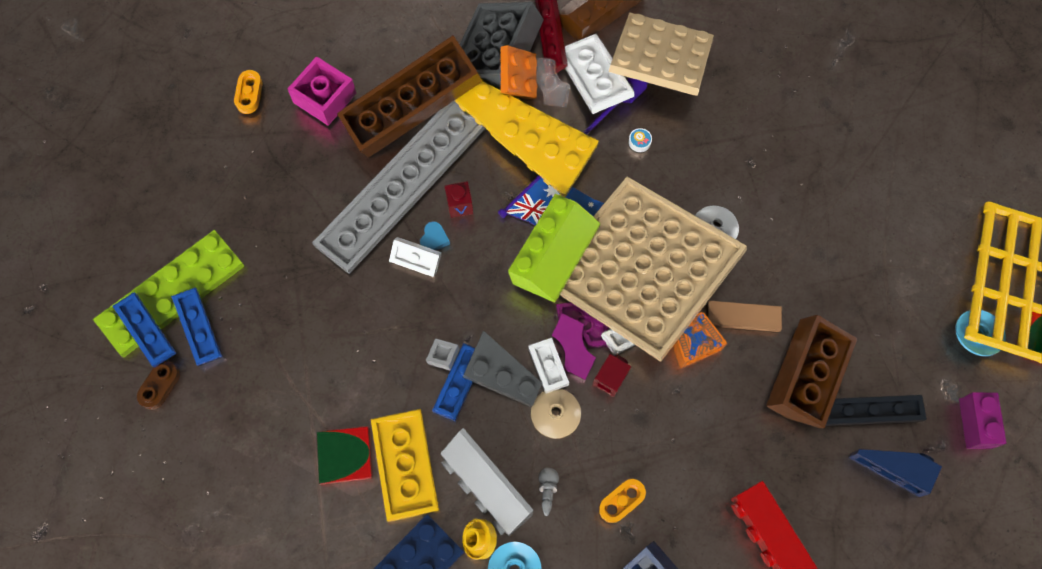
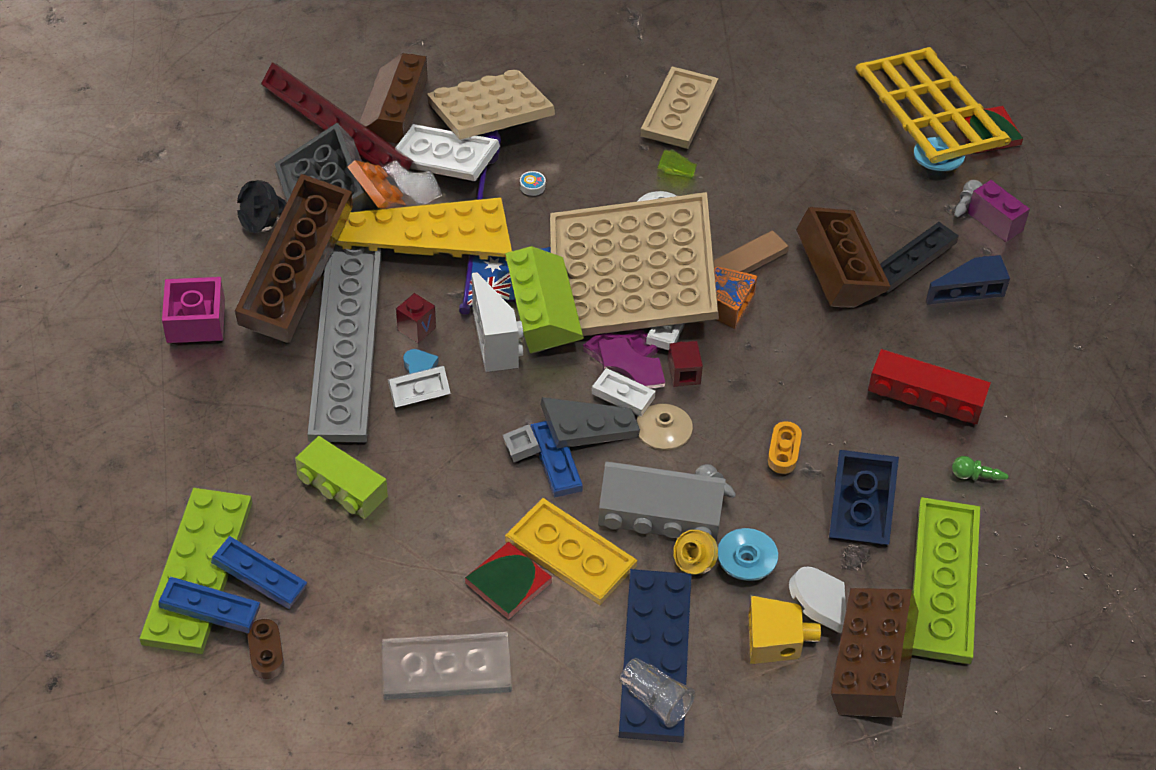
camera: 40 degrees left, 20 degrees down
light orange plate [234,70,263,114] -> none
none -> black tile [237,180,287,233]
none -> lime brick [295,436,388,519]
none -> clear tile [382,632,512,700]
none -> white slope [472,273,523,372]
none -> tan plate [640,66,718,149]
none -> clear neon green cone [658,149,697,179]
none -> light grey bar [954,180,982,218]

